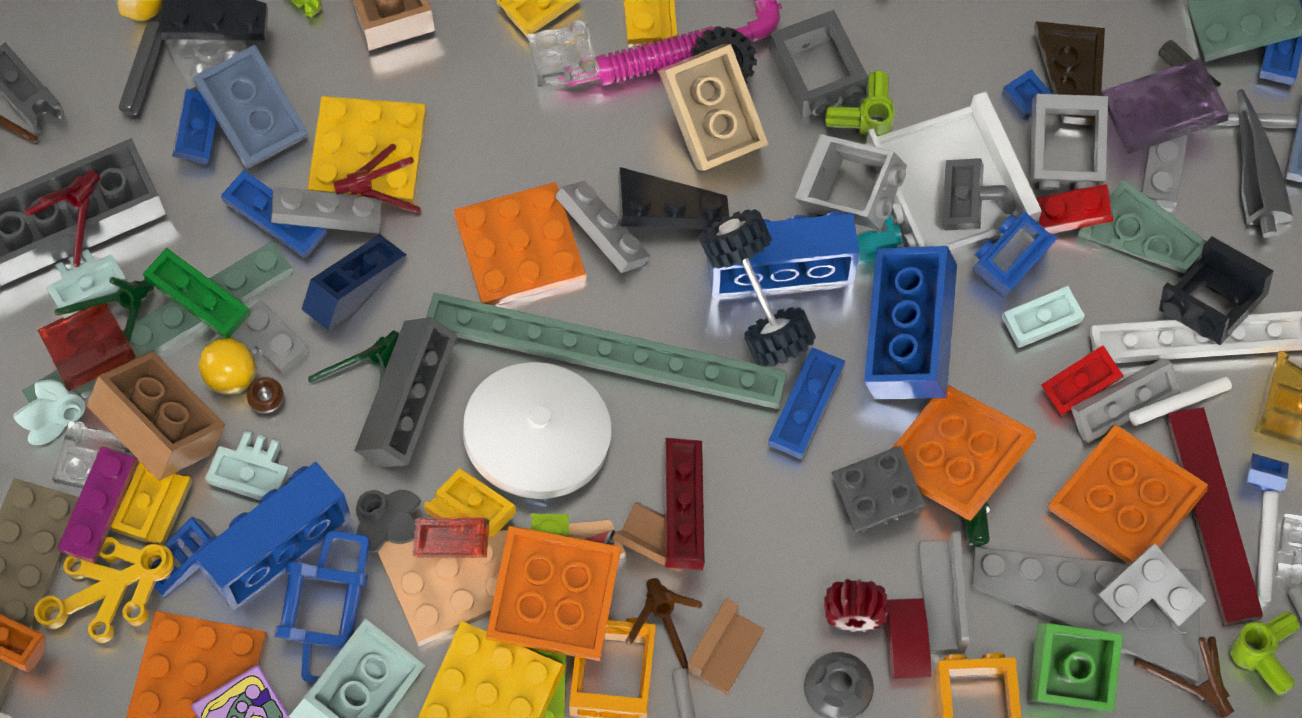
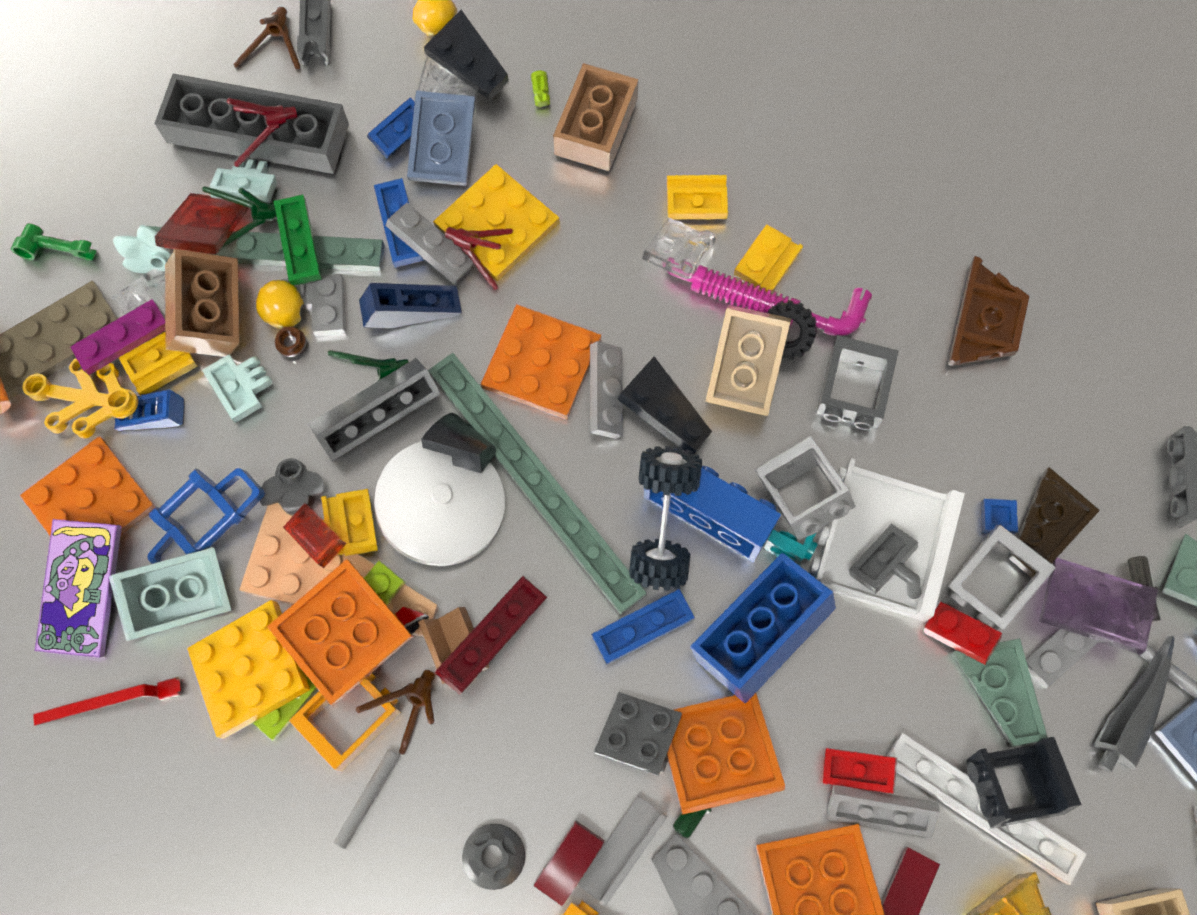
camera: 40 degrees right, 5 degrees up
dark grey axle [118,20,163,116] -> none
blue brick [194,462,352,611] -> none
medium nougat panel [688,598,765,695] -> none
dark red gear [824,579,889,632] -> none
lime axle [825,70,895,138] -> none
blue window [972,211,1058,297] -> none
light aqua plate [1002,286,1085,348] -> none
white bar [1129,376,1232,426] -> none
none -> black slope [421,412,496,474]

